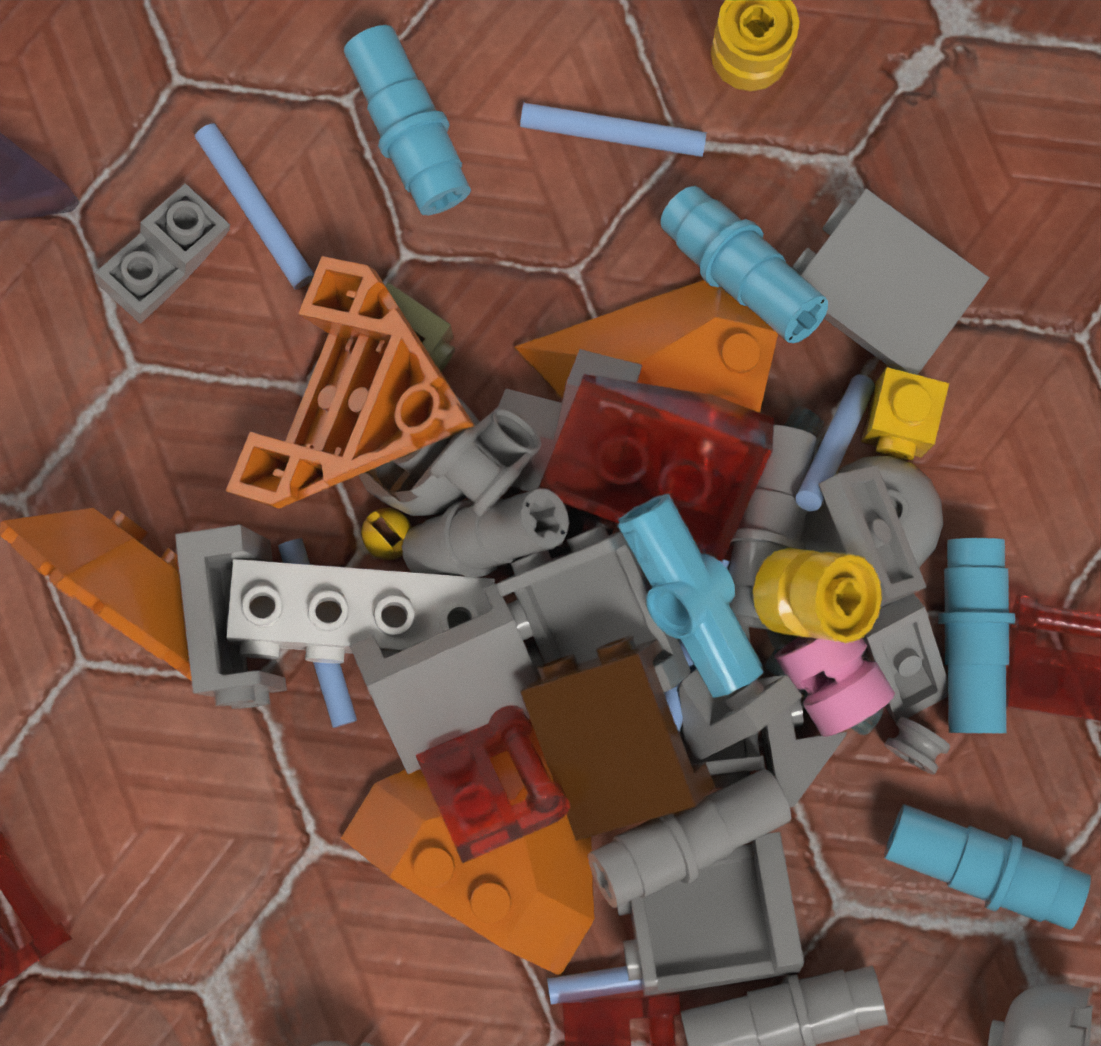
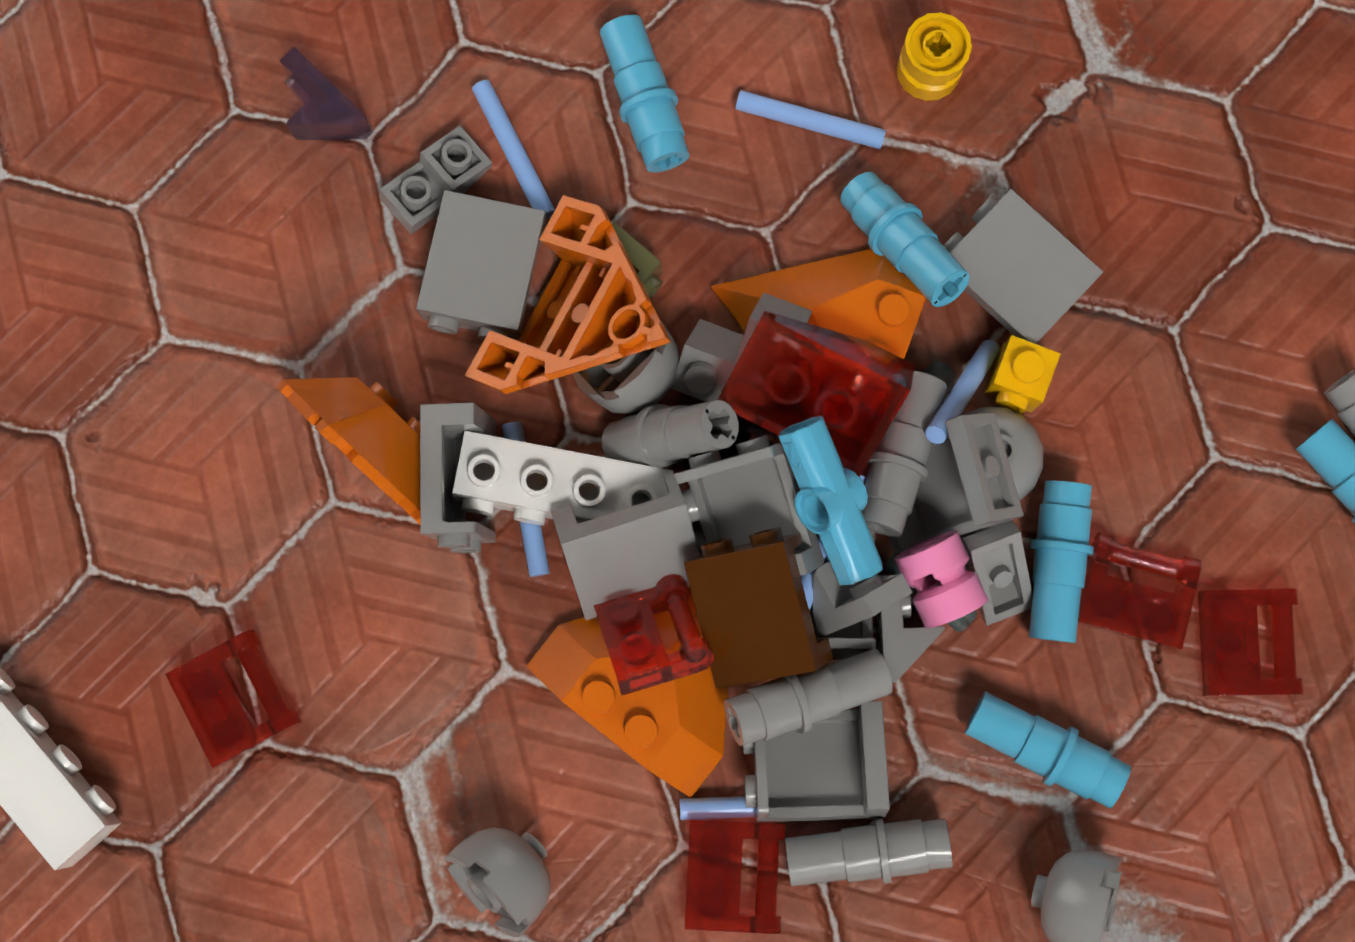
camera: 10 degrees right, 0 degrees up
yellow hinge [361,508,412,560] -> none
light grey piece [430,408,541,517] -> none
yellow wheel [753,548,882,643] -> none
light grey bush [884,717,951,775] -> none
none -> light grey panel [416,190,548,340]

